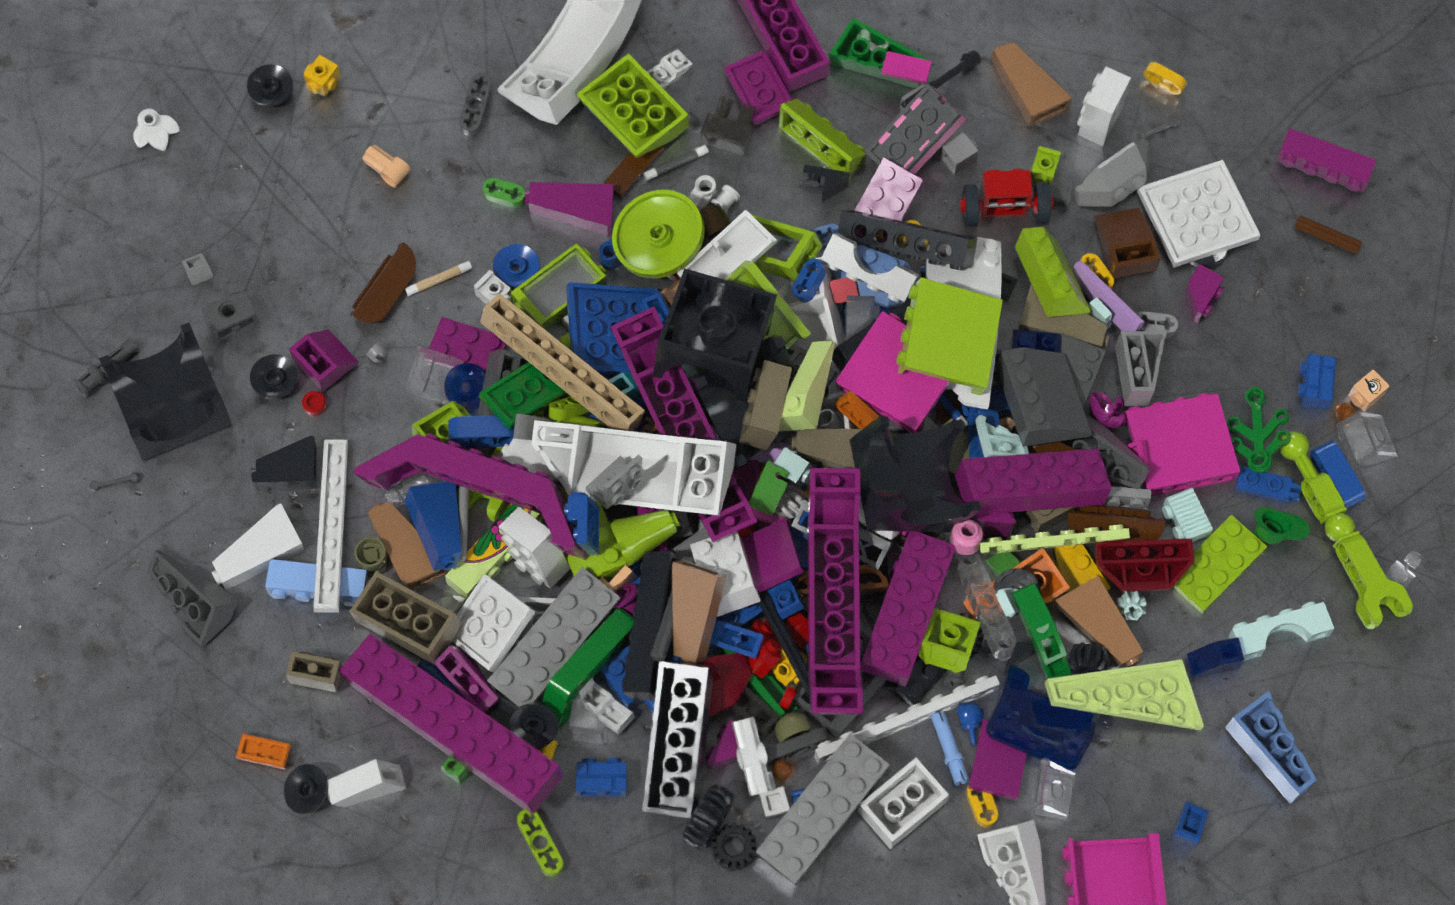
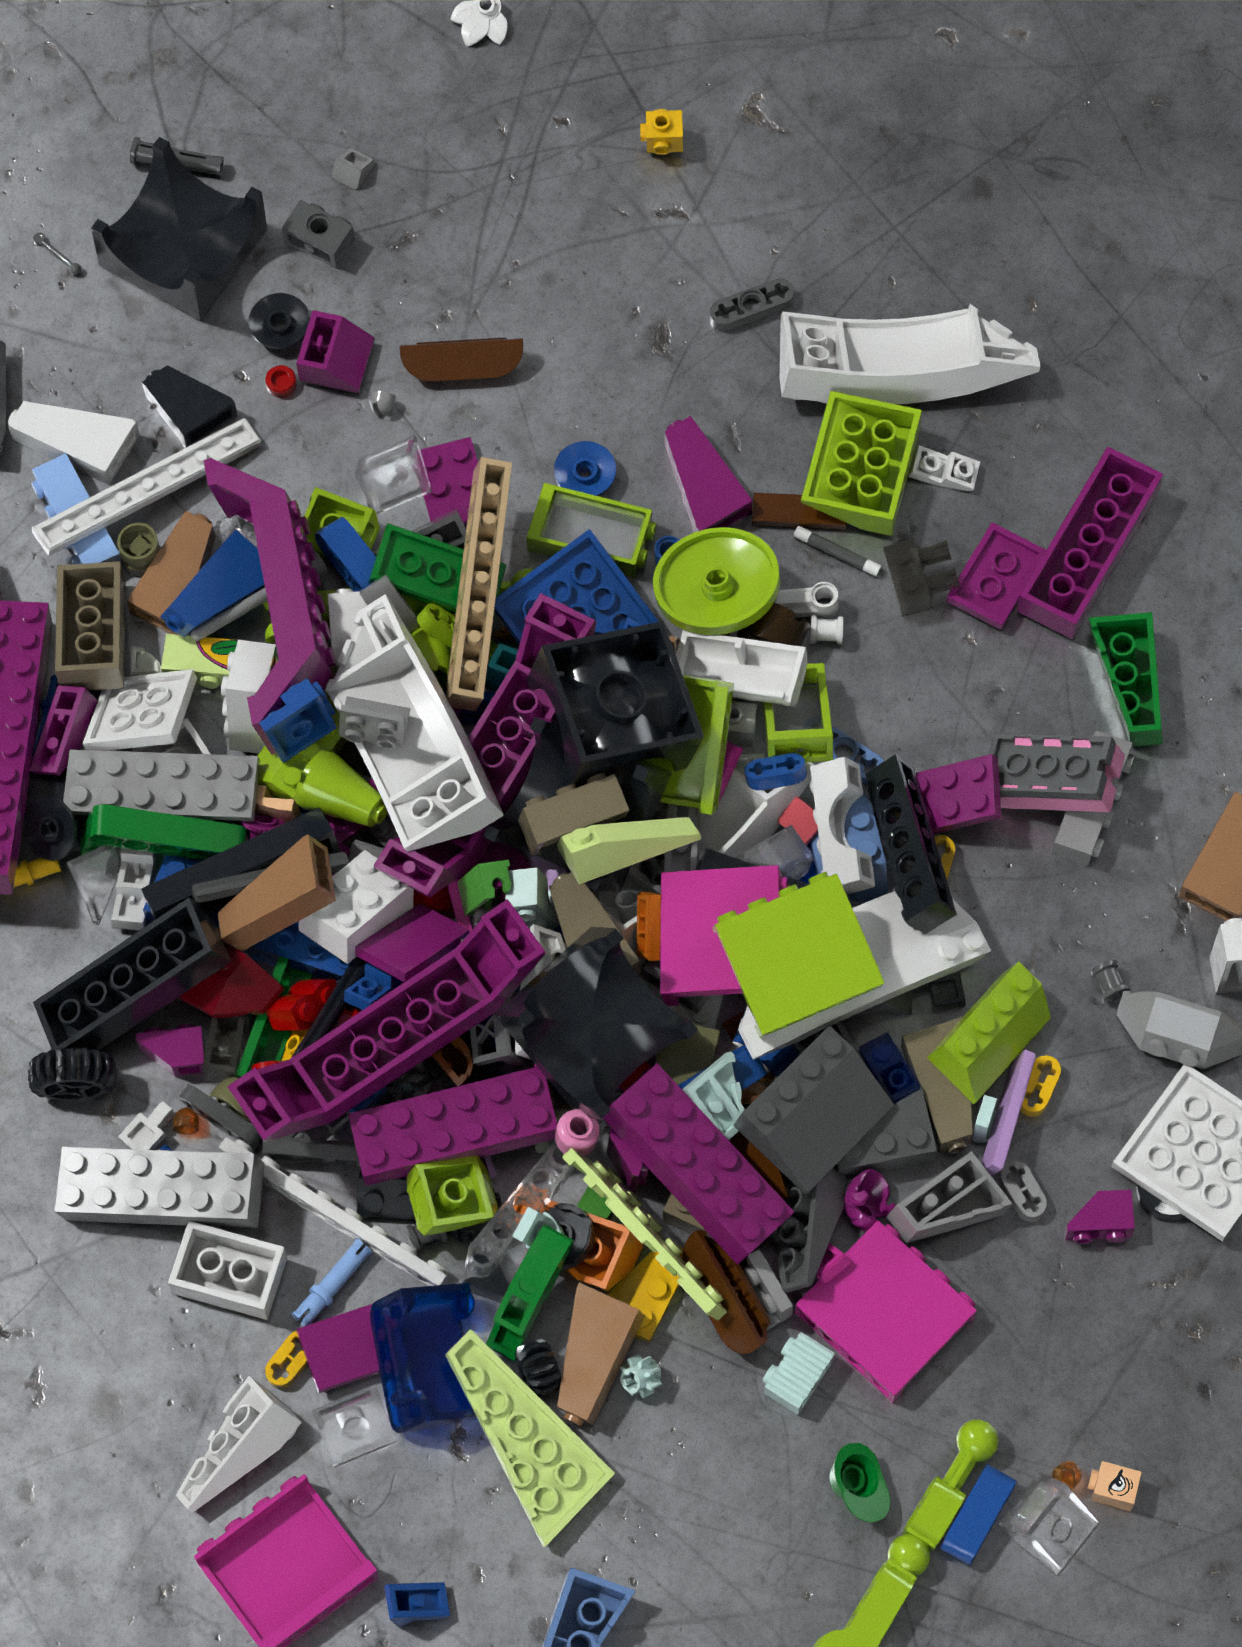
camera: 60 degrees right, 0 degrees up
black dish [247,64,293,106] -> none
light nougat piece [362,144,411,187] -> none
tan bar [405,261,472,296] -> none
clear blue dish [444,363,486,411] -> none
white brick [474,270,512,304] -> none
bright green beam [483,178,525,208] -> none
blue brick [576,758,627,796] -> none
blue slope [710,620,764,659] -> none
black tyre [711,822,757,871] -> none
white piece [732,717,772,796] -> none
lime slope [779,99,867,181] -> none
black slope [802,164,850,202] -> none
dark pink tile [882,51,932,85] -> none
black piece [901,49,981,109] -> none
blue piece [957,702,984,745] -> none
brick [959,168,1054,226] -> none
lime brick [1030,146,1061,184] -> none
reddish brown slope [1094,208,1160,279] -> none
dark red wedge [1095,538,1195,592] -> none
lime plate [1173,514,1268,614] -> none
clear blue slope [1186,637,1245,678] -> none
green plant [1227,387,1291,473] -> none
light aqua arch [1228,601,1334,663] -> none
blue hinge [1235,466,1302,503] -> none
blue brick [1297,354,1336,409] -> none

